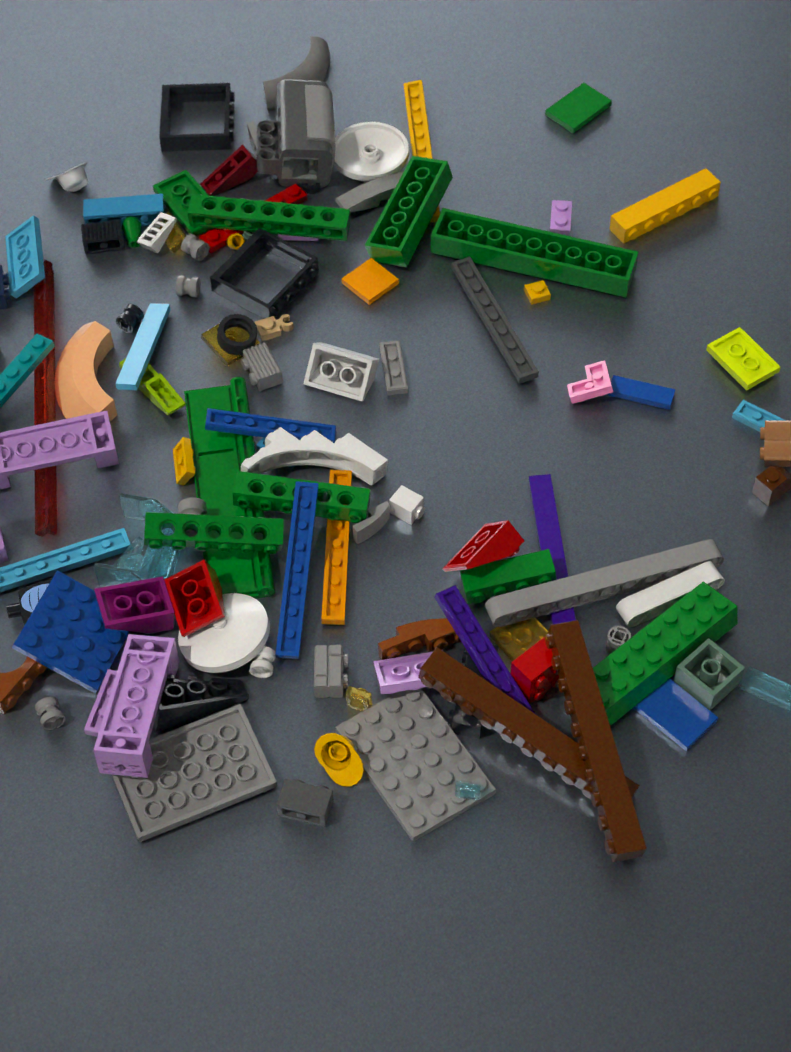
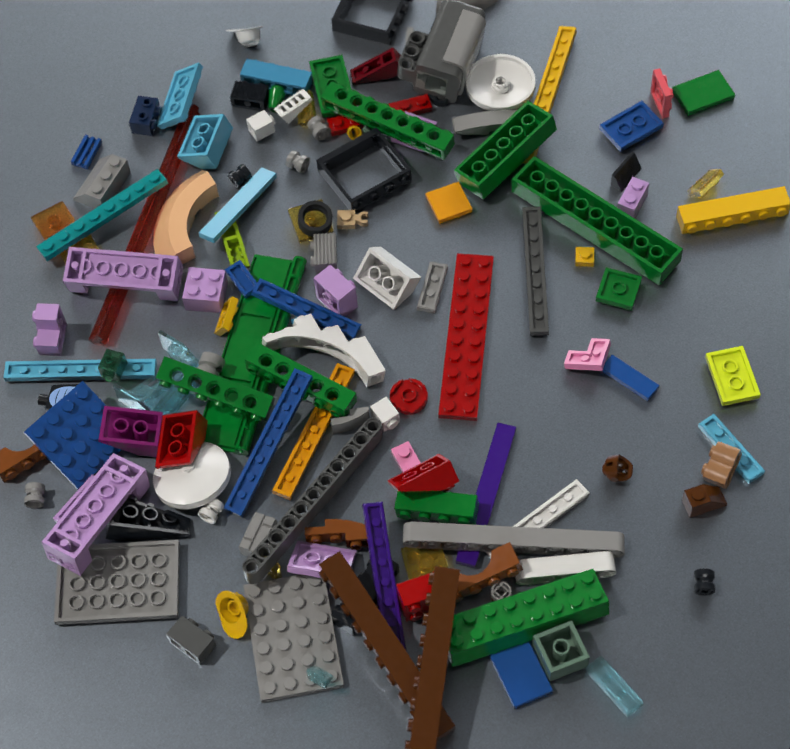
camera: 25 degrees right, 5 degrees up
none -> clear green brick [98,349,127,382]
none -> medium azure slope [177,114,233,169]
none -> lavender brick [182,267,228,313]
none -> blue tile [225,260,257,299]
none -> dark grey beam [242,418,383,584]
none -> white brick [246,110,275,141]
none -> lavender brick [313,265,358,317]
none -> red tile [390,378,428,415]
none -> bright pink plate [391,441,421,472]
none -> red plate [438,253,494,421]
none -> dark orange arch [453,542,523,603]
none -> white tile [486,479,590,558]
none -> green plate [596,267,642,311]
none -> blue plate [599,101,664,152]
none -> reddish brown piece [602,455,633,482]
none -> black slope [611,152,641,192]
none -> coral plate [650,68,674,119]
none -> clear yellow plate [687,169,724,198]

